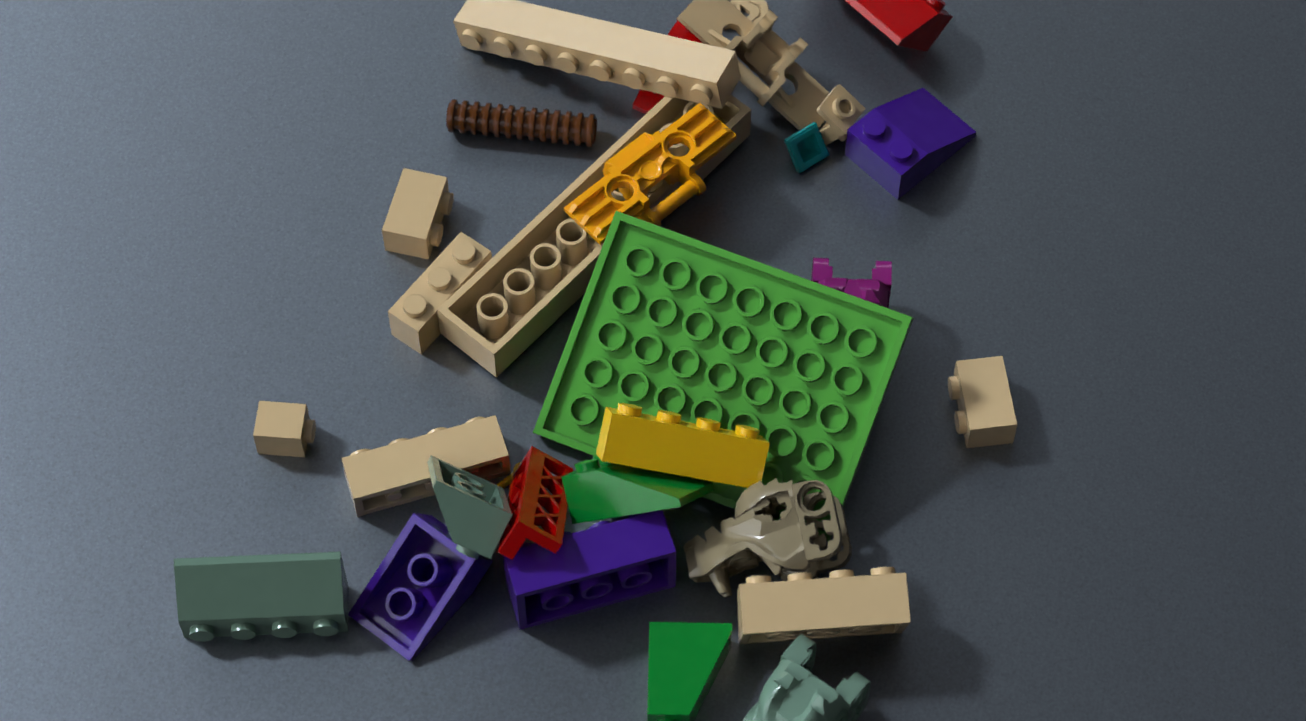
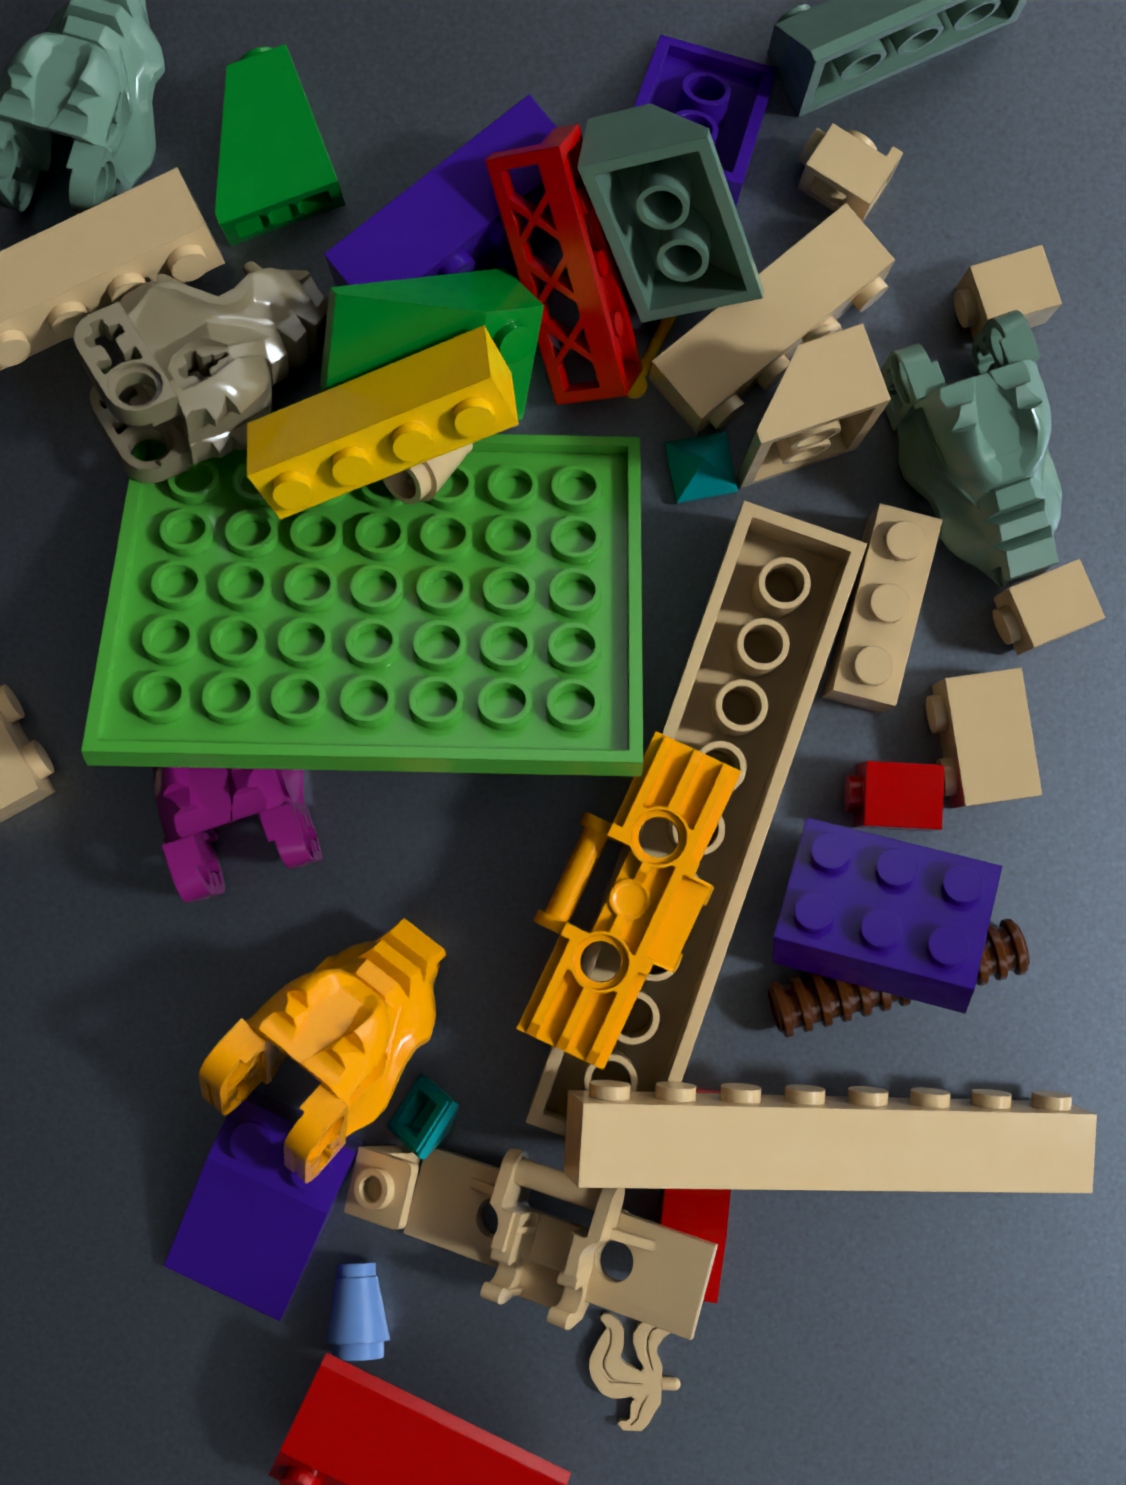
camera: 155 degrees right, 25 degrees up
none -> light orange animal [199,918,446,1184]
none -> medium blue cone [325,1262,391,1361]
none -> teal slope [664,431,738,505]
none -> tan slope [736,323,891,489]
none -> dark purple brick [772,818,1002,1014]
none -> tan brick [797,123,903,222]
none -> red brick [844,761,945,832]
none -> sand green animal [880,309,1062,588]
none -> tan brick [993,559,1106,655]

